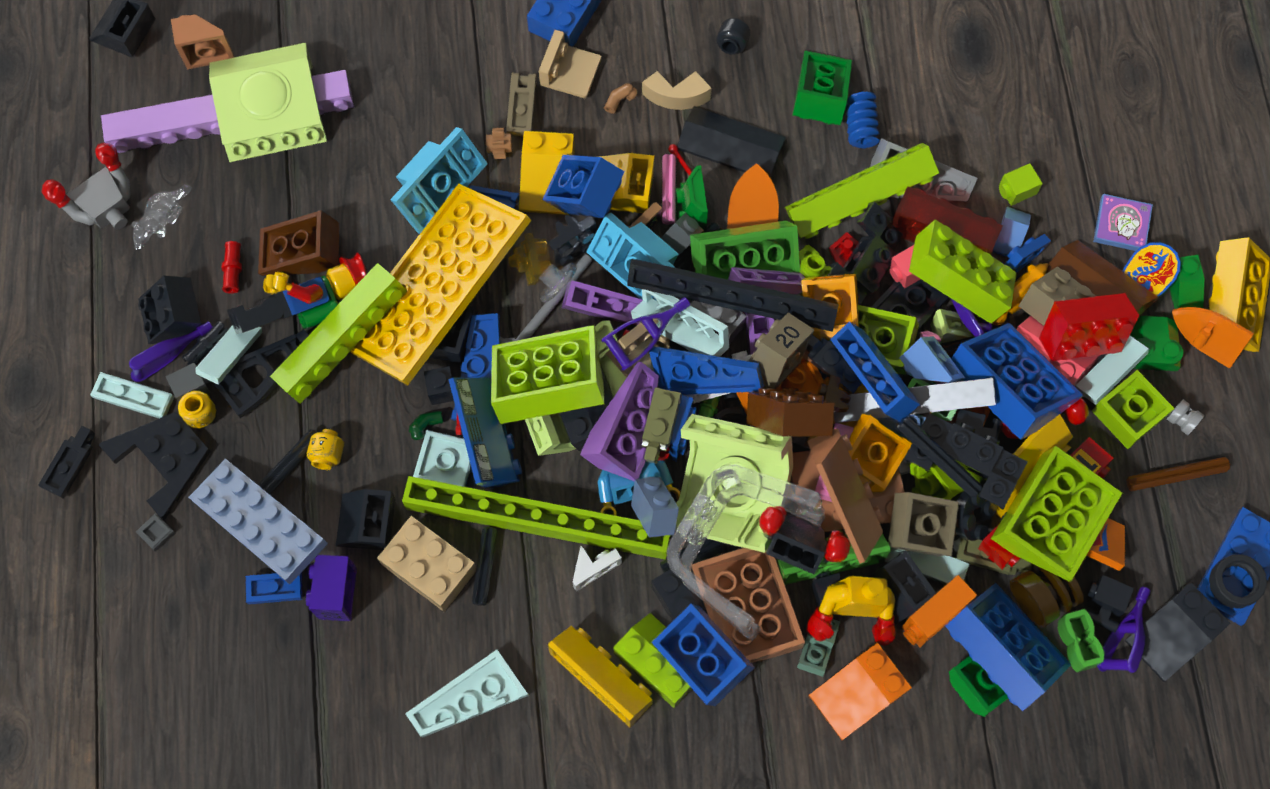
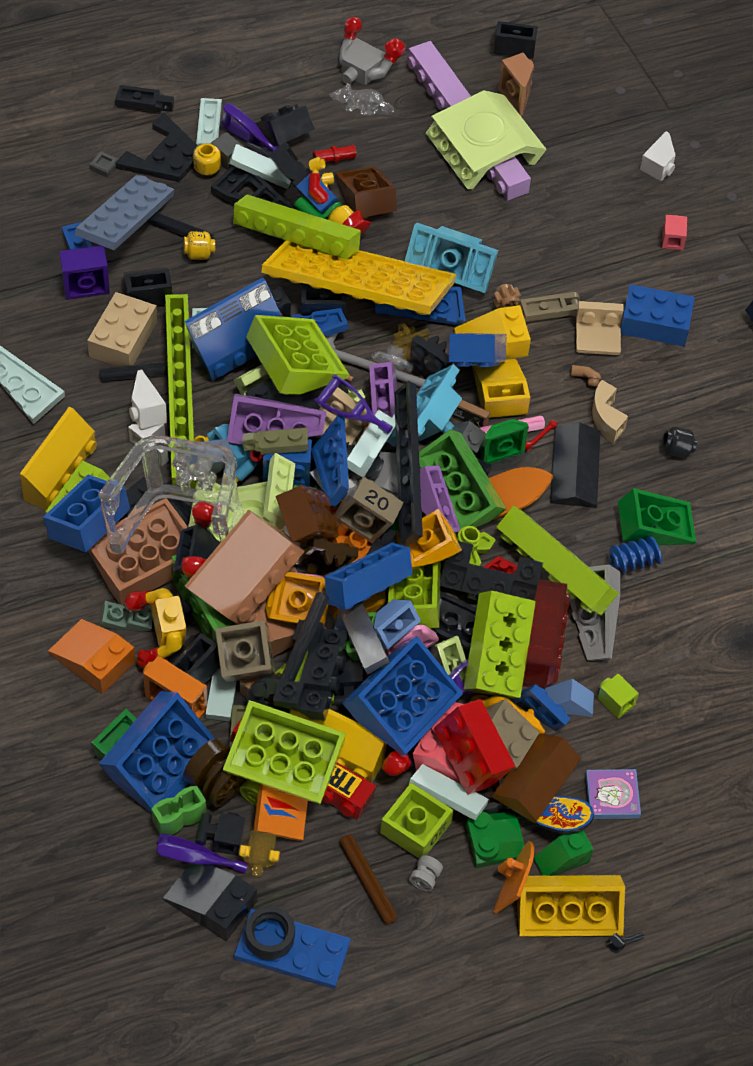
camera: 70 degrees right, 15 degrees down
none -> white slope [129,370,167,429]
none -> clear yellow piece [239,830,280,877]

